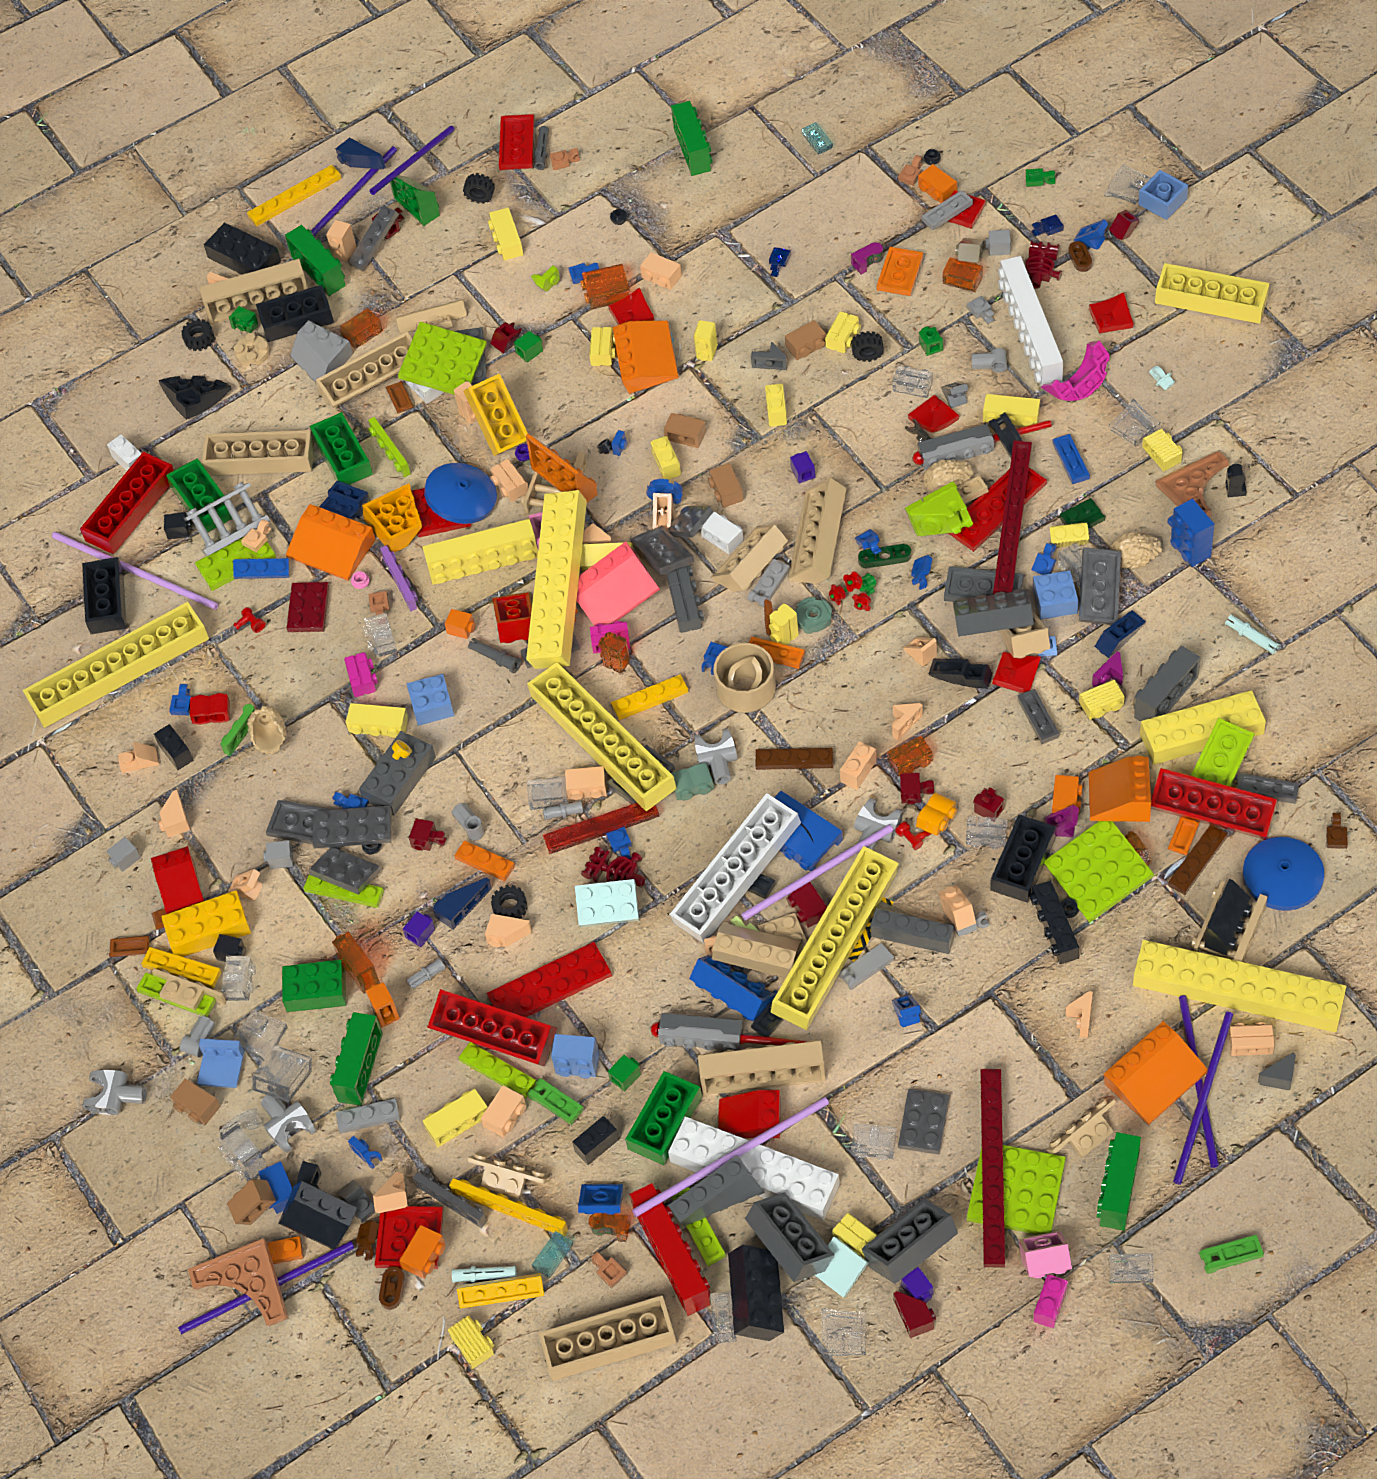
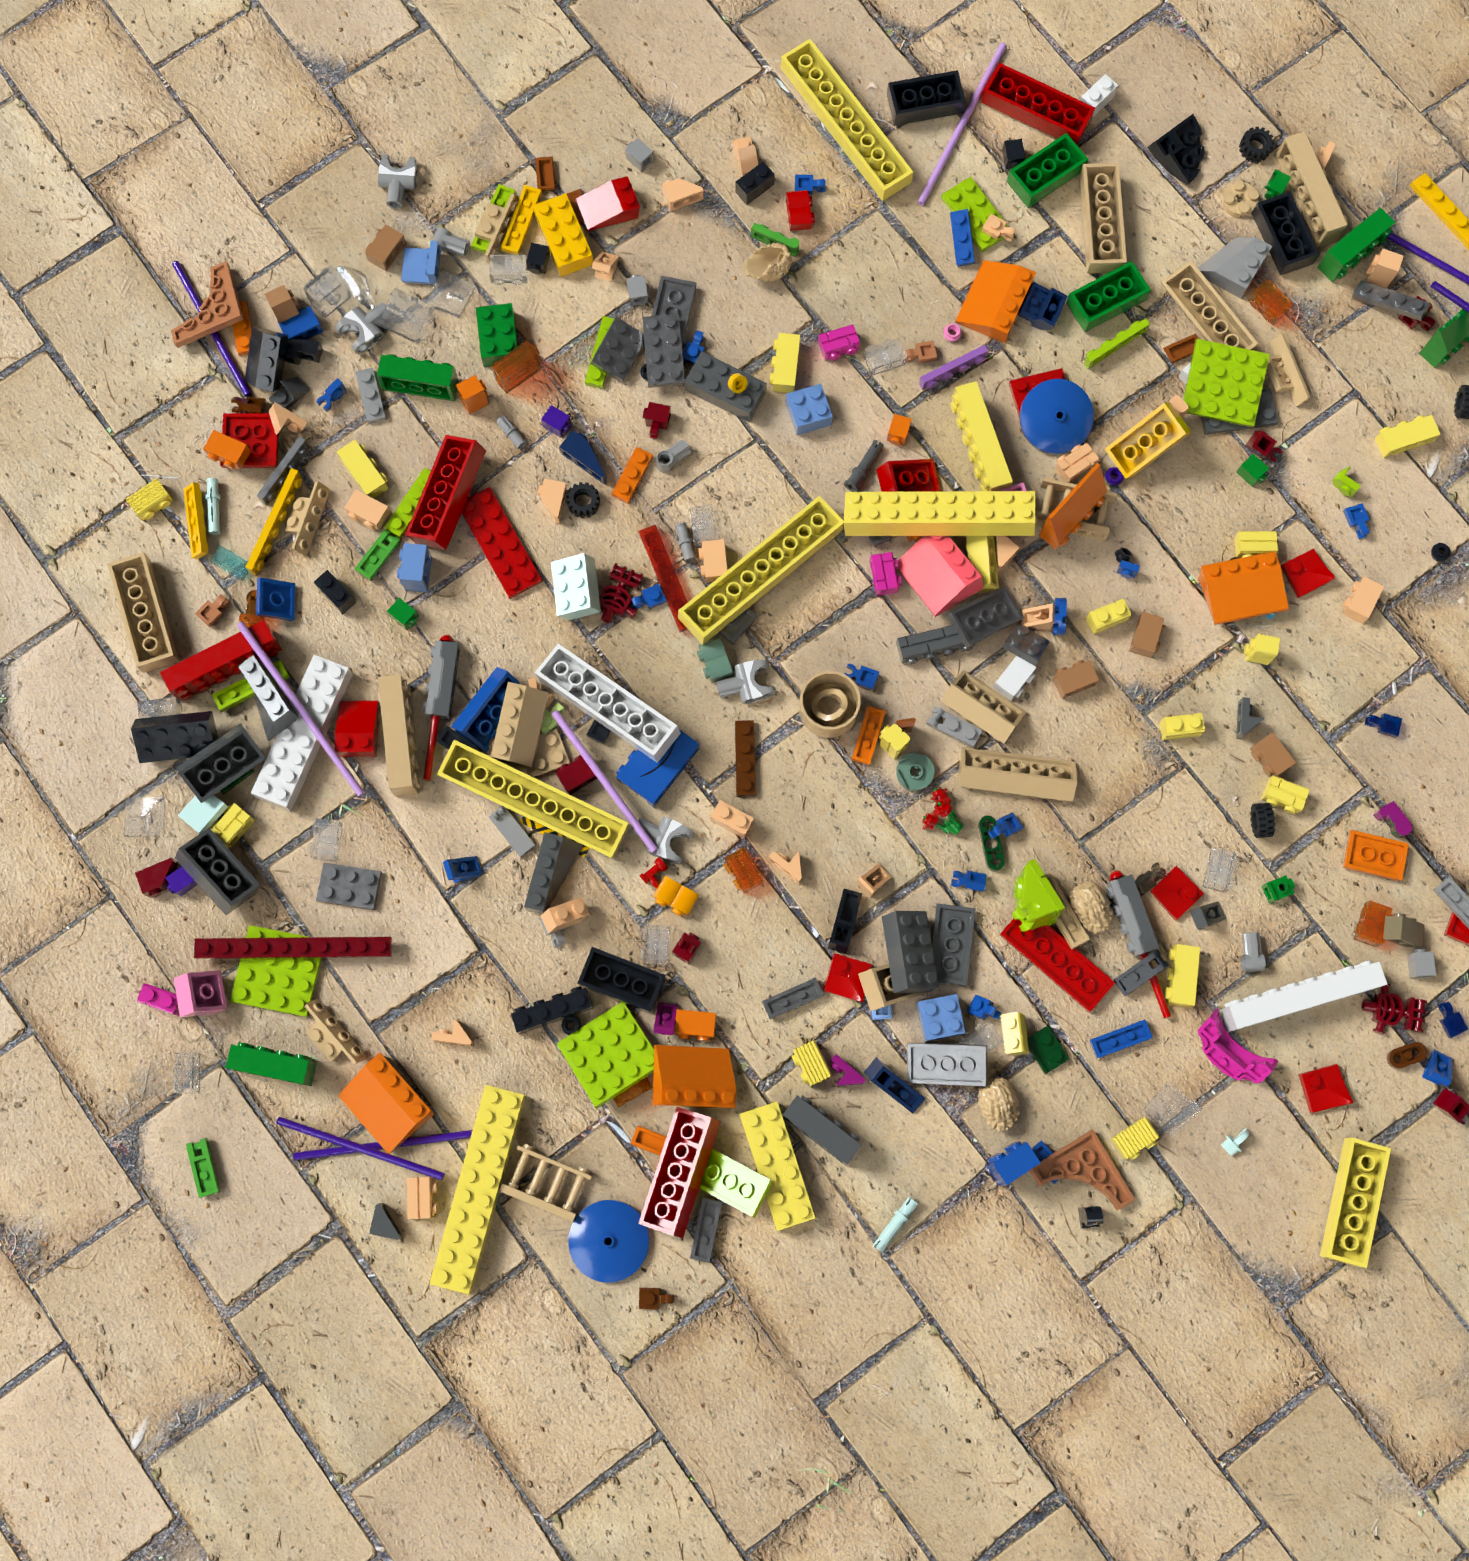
camera: 80 degrees right, 20 degrees up
light grey fence [184,482,270,556] -> none
black brick [204,222,281,275] -> none
red piece [233,607,266,633] -> none
dark red plate [287,582,329,632] -> none
light orange wedge [362,483,422,553] -> none
reddish brown plate [379,1267,405,1310] -> none
clear orange brick [580,264,630,310] -> none
clear orange brick [598,632,630,673] -> none
yellow plate [611,674,688,721] -> none
green brick [625,1071,702,1166] -> none
dark purple brick [790,451,816,484] -> none
dark red brick [900,773,934,805] -> none
light grey plate [967,296,994,324] -> none
dark red plate [993,440,1032,595] -> none
reddish brown plate [1168,824,1228,895] -> none
black slope [1204,879,1252,956] -> none

